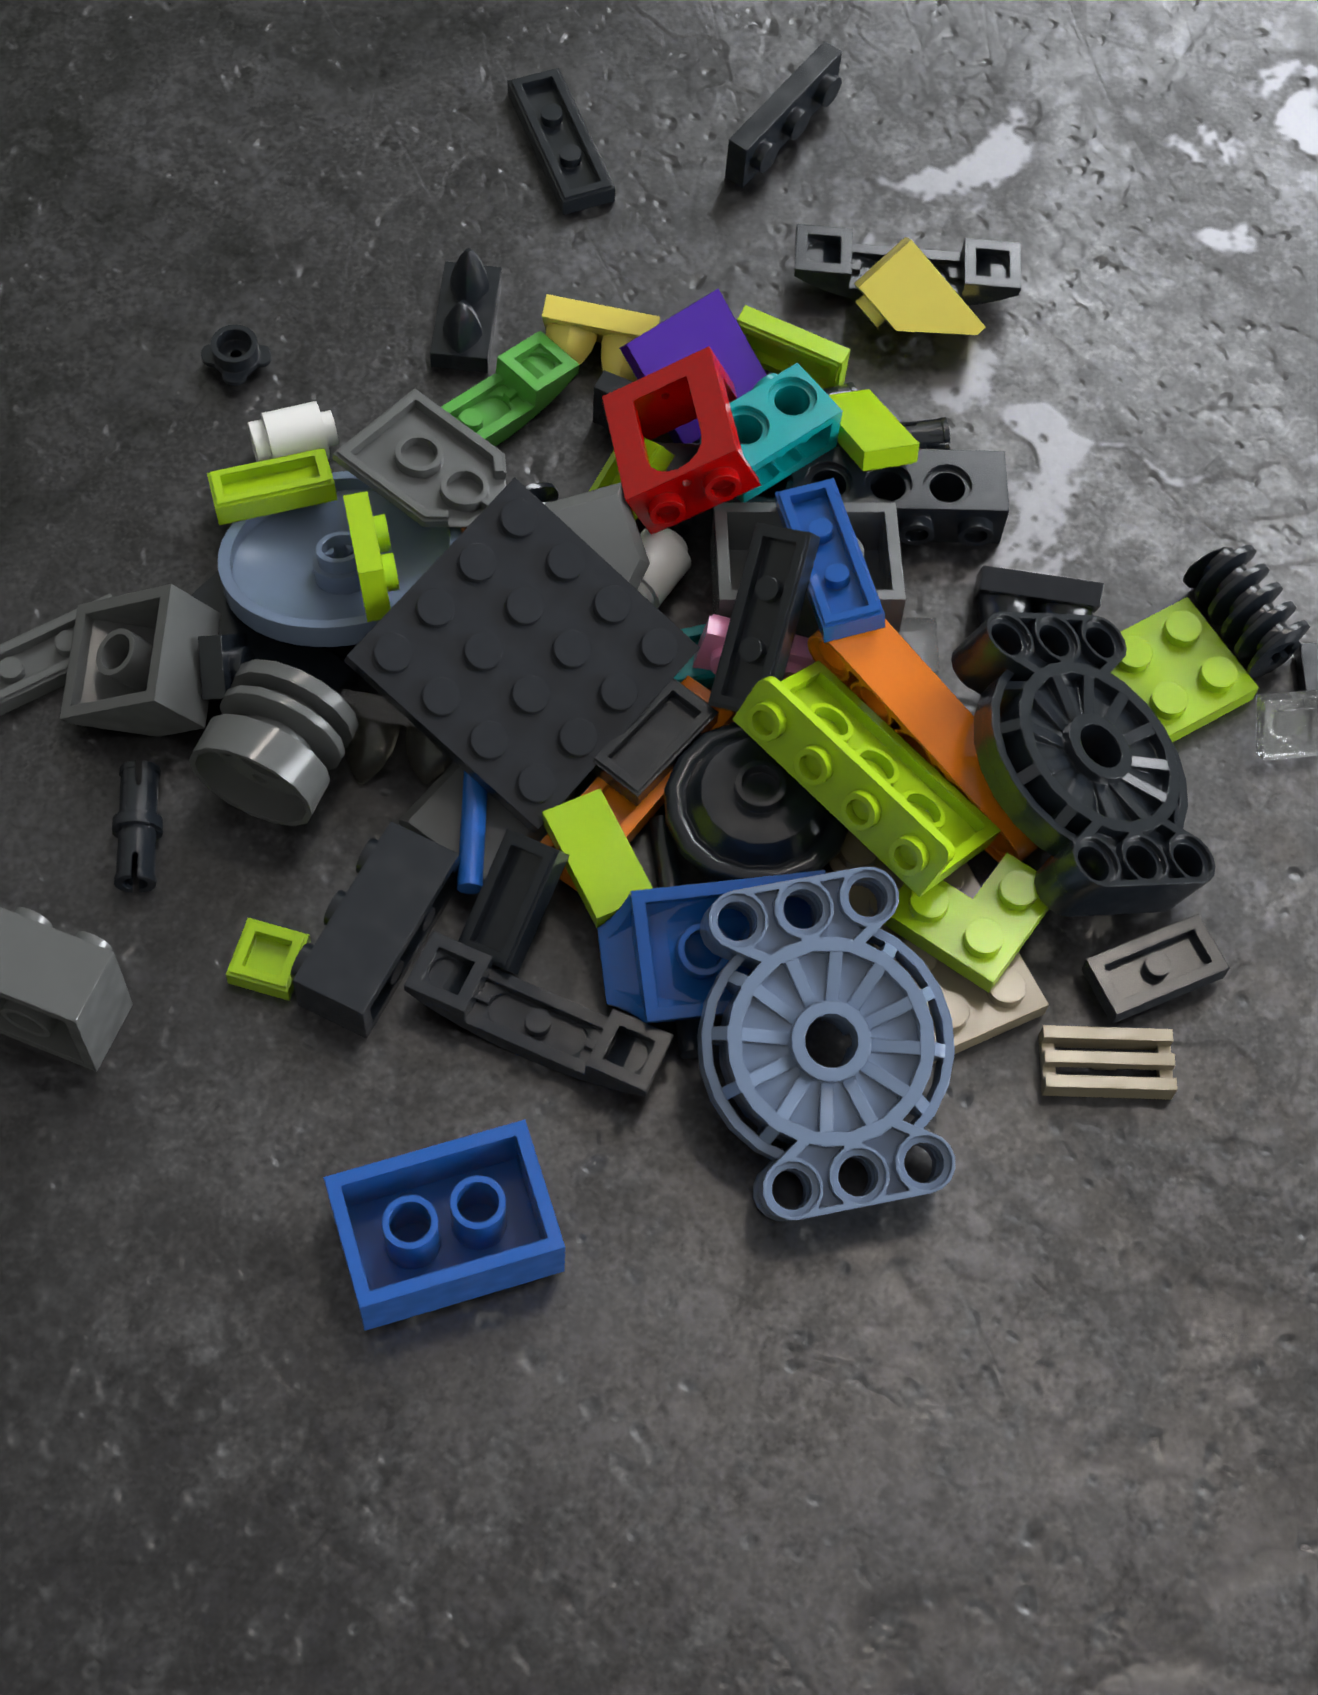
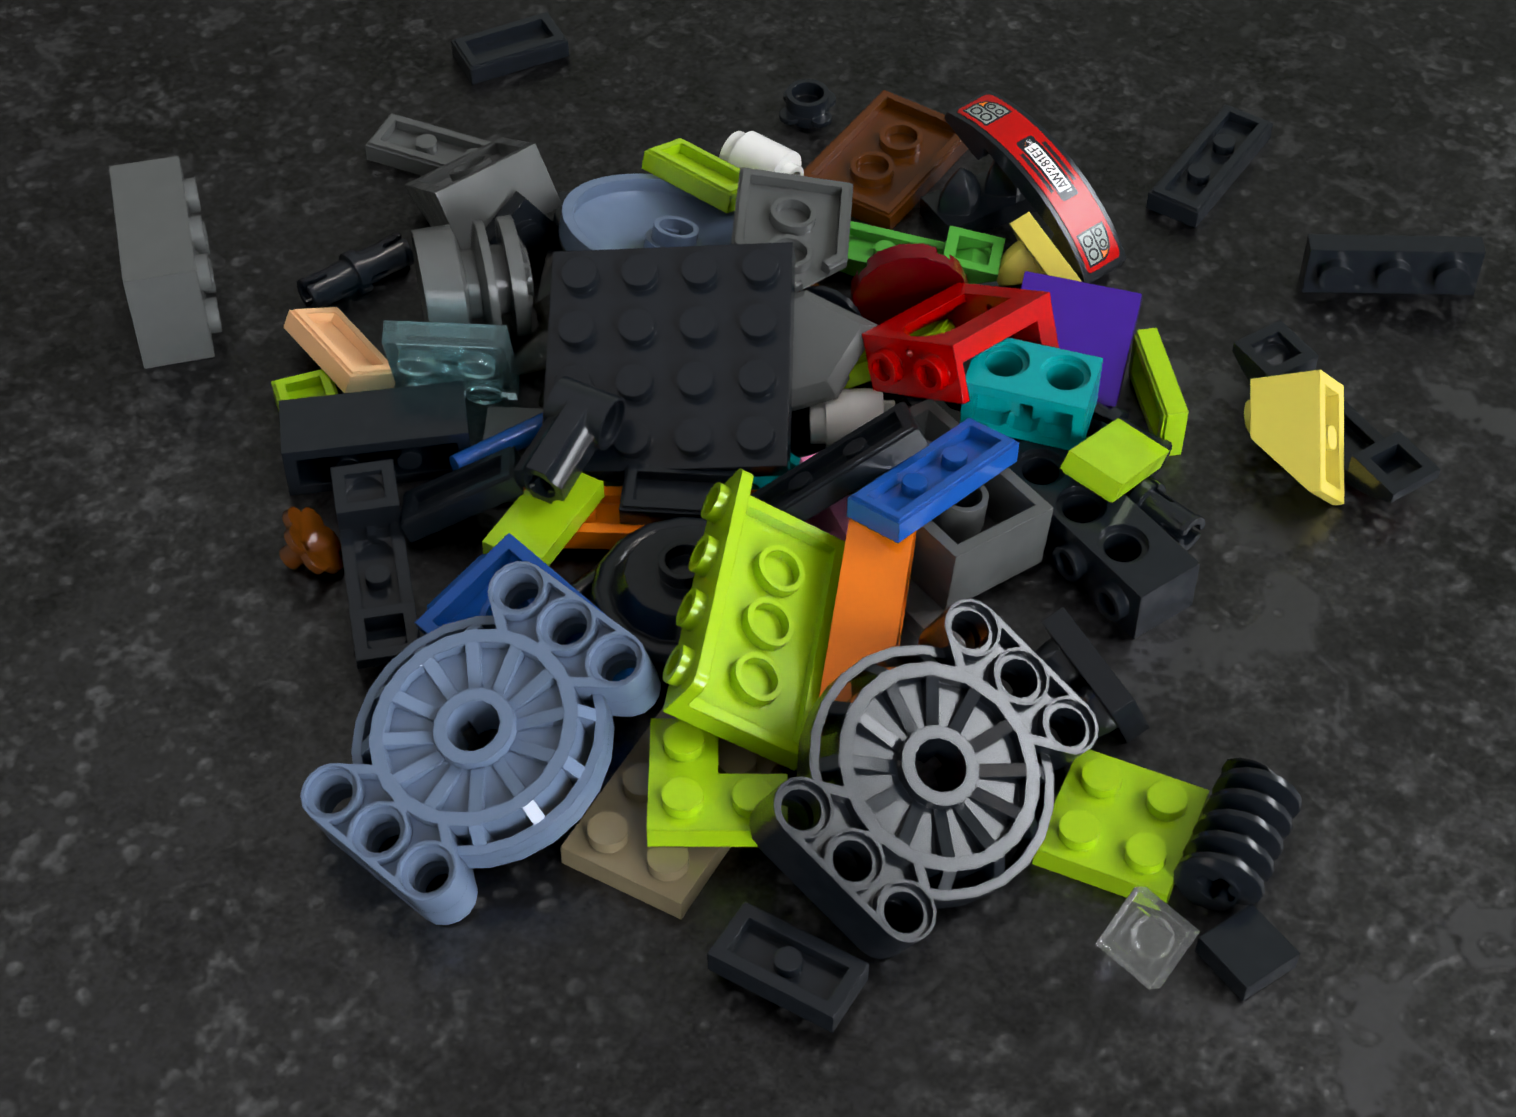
camera: 60 degrees right, 15 degrees down
blue brick [324,1119,565,1331] -> none
lime plate [343,491,400,622] -> none
tile [1038,1025,1177,1100] -> none
none -> reddish brown plant [279,507,343,574]
none -> light nougat tile [284,307,399,393]
none -> clear light blue plate [381,320,520,405]
none -> black piece [514,376,626,504]
none -> reddish brown tile [804,90,968,230]
none -> dark red tile [851,243,968,325]
none -> slope [944,90,1127,284]

